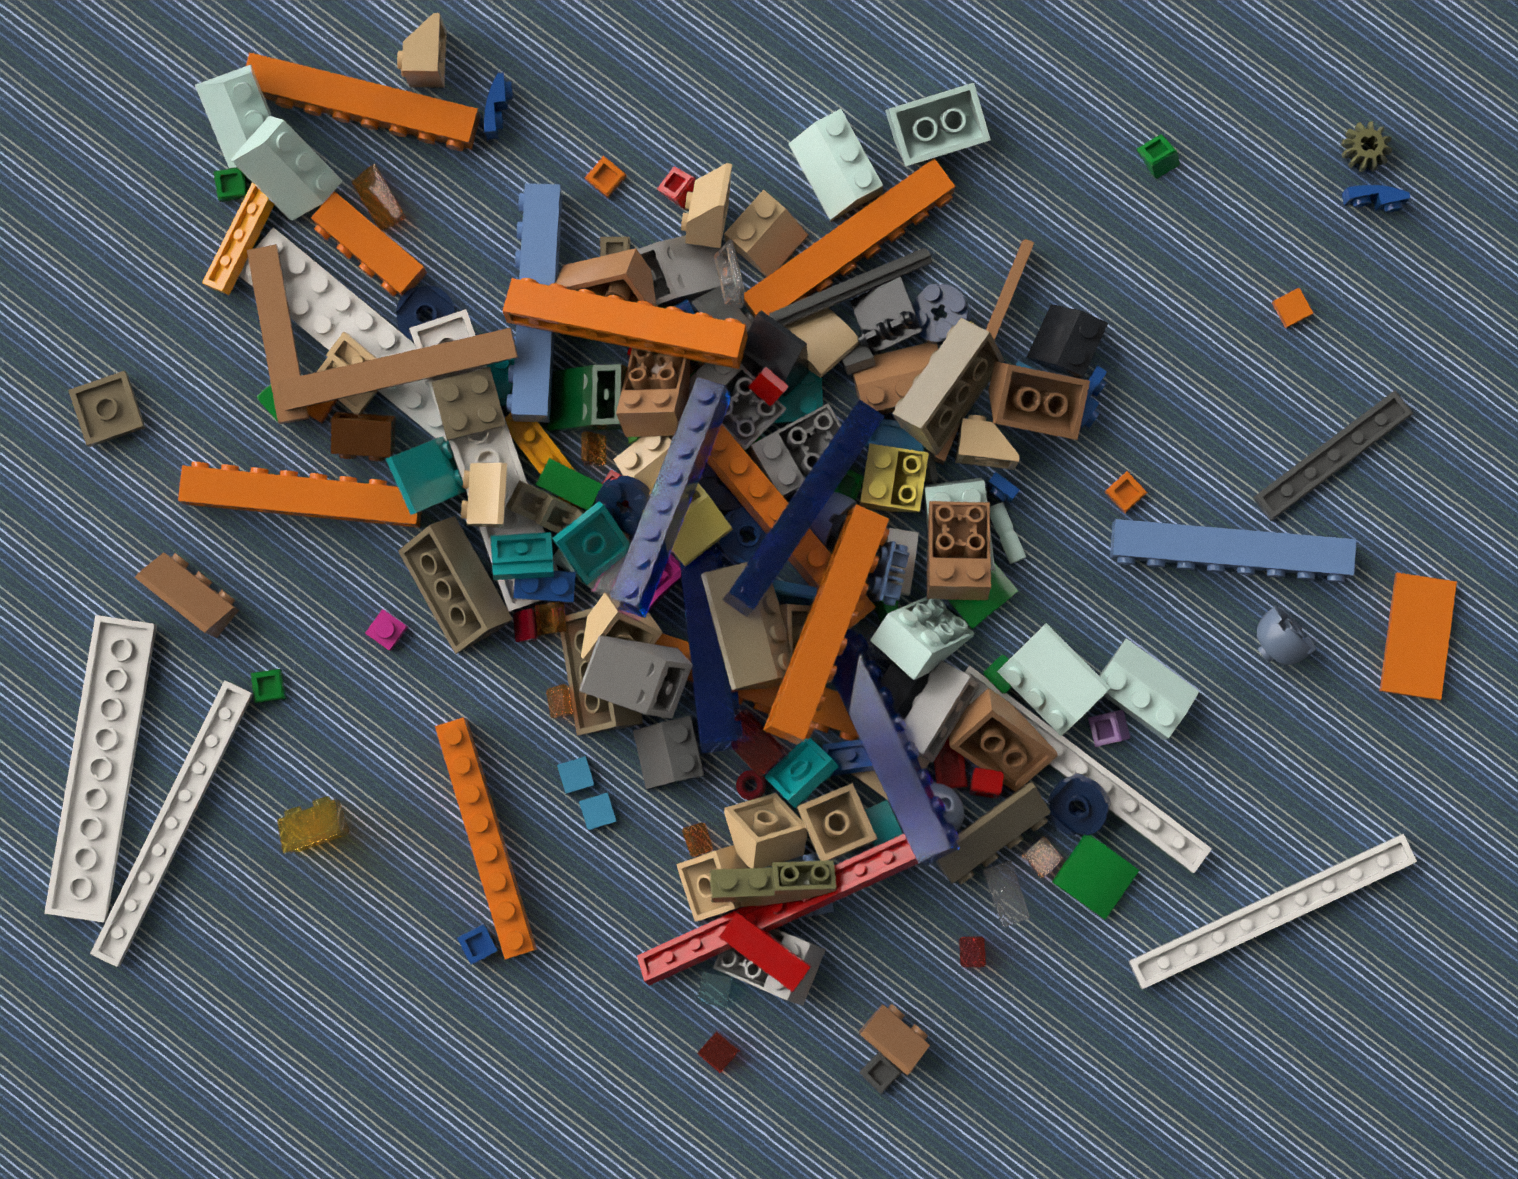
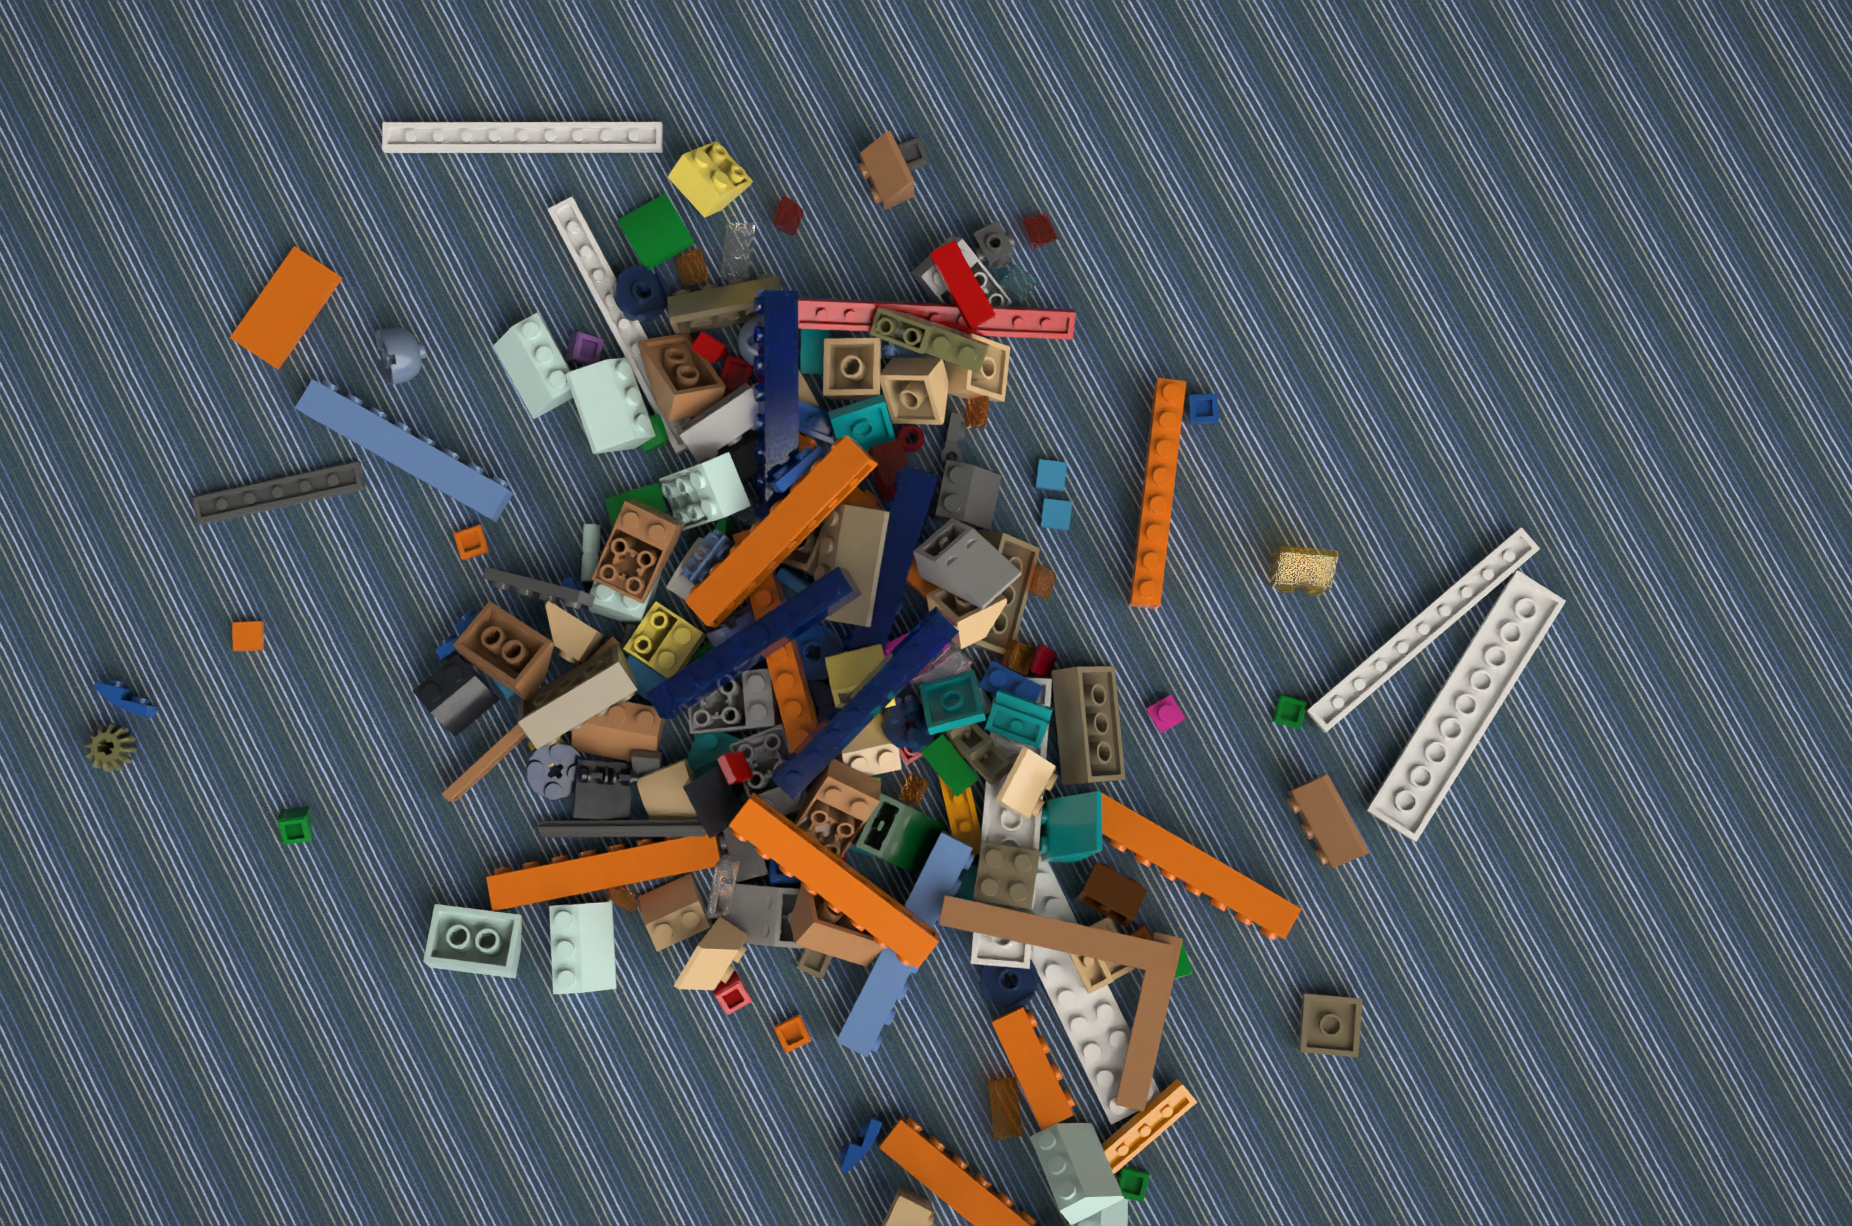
camera: 160 degrees left, 0 degrees up
none -> dark grey plate [483,567,595,610]
none -> clear orange plate [604,886,640,913]
none -> light yellow slope [668,141,753,218]
none -> blue plate [769,446,827,493]
none -> dark grey plate [941,413,967,463]
none -> dark grey brick [973,221,1016,269]

